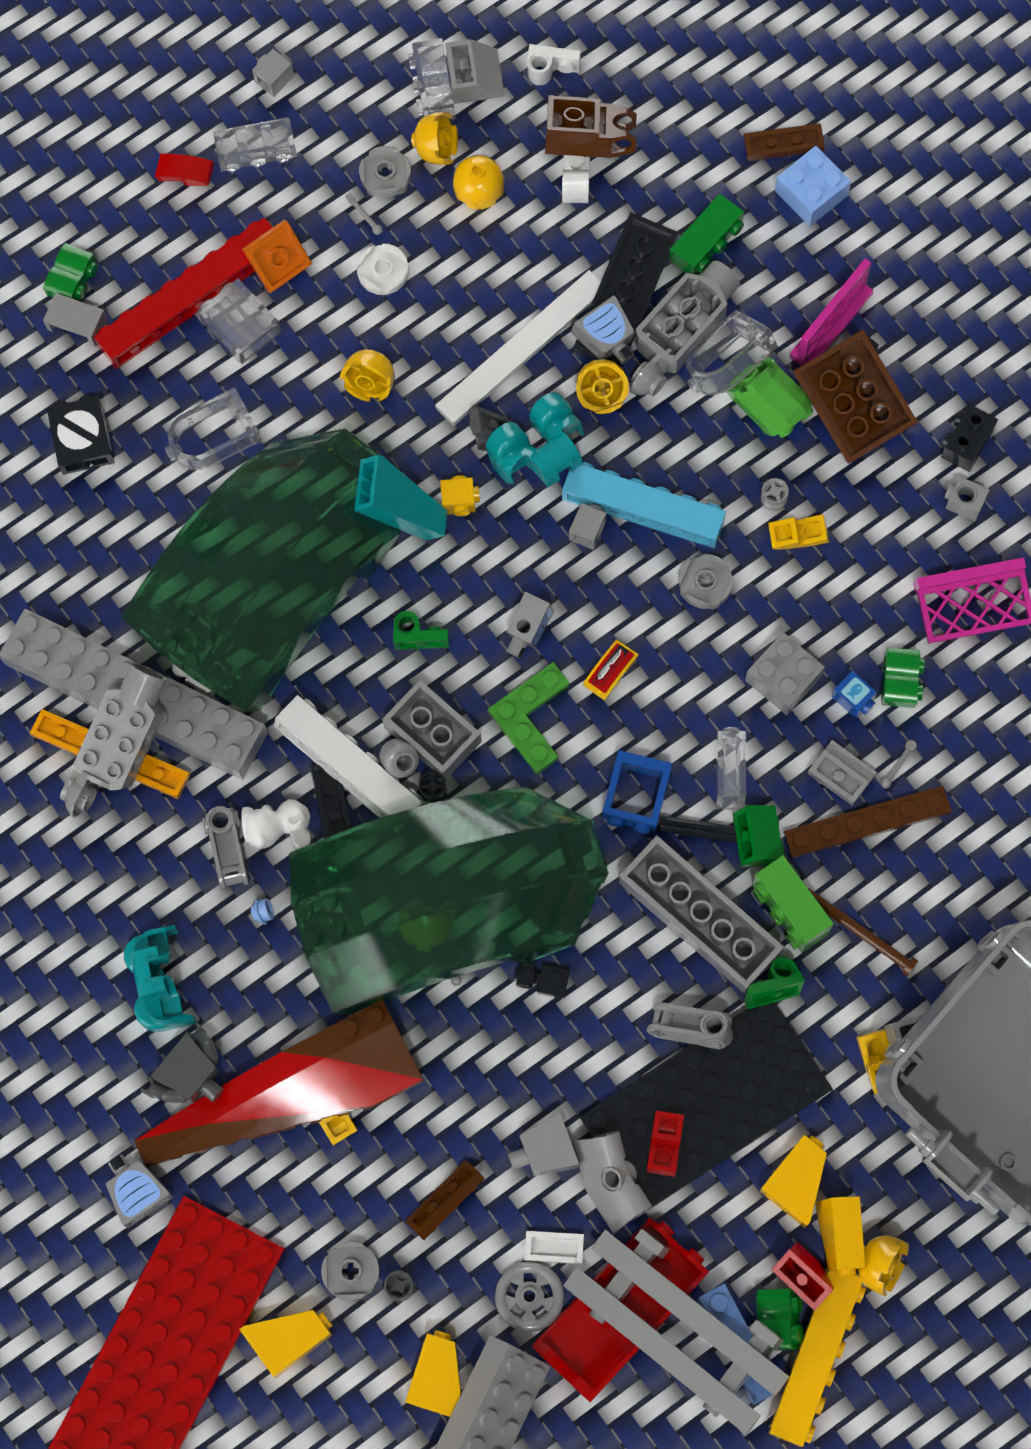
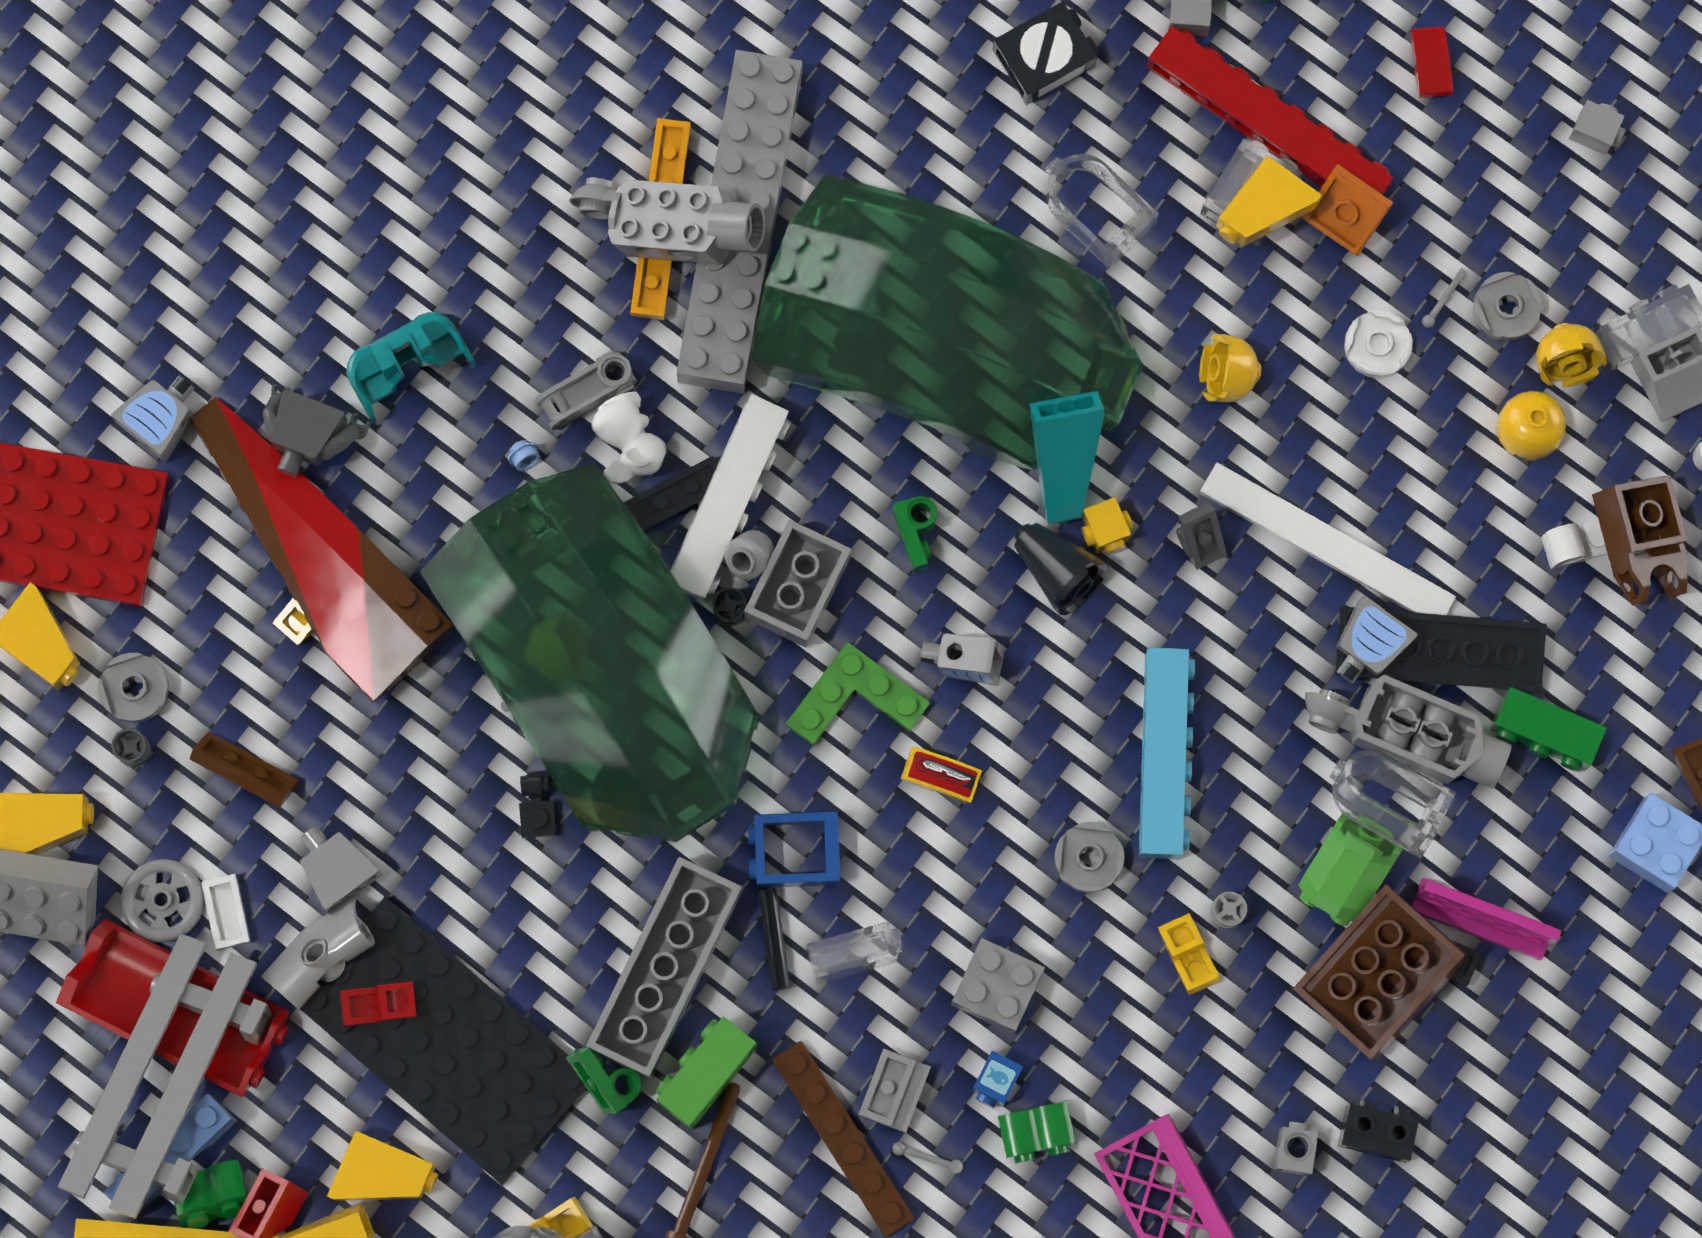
camera: 65 degrees right, 5 degrees up
clear brick [213,117,297,171] -> none
teal piece [486,392,584,488] -> none
light grey brick [569,503,606,550] -> none
yellow cylinder [575,359,629,414] -> none
light grey piece [647,1002,733,1050] -> none
green brick [733,805,784,867] -> none
none -> black cone [1014,523,1108,615]
none -> yellow slope [1216,155,1322,247]

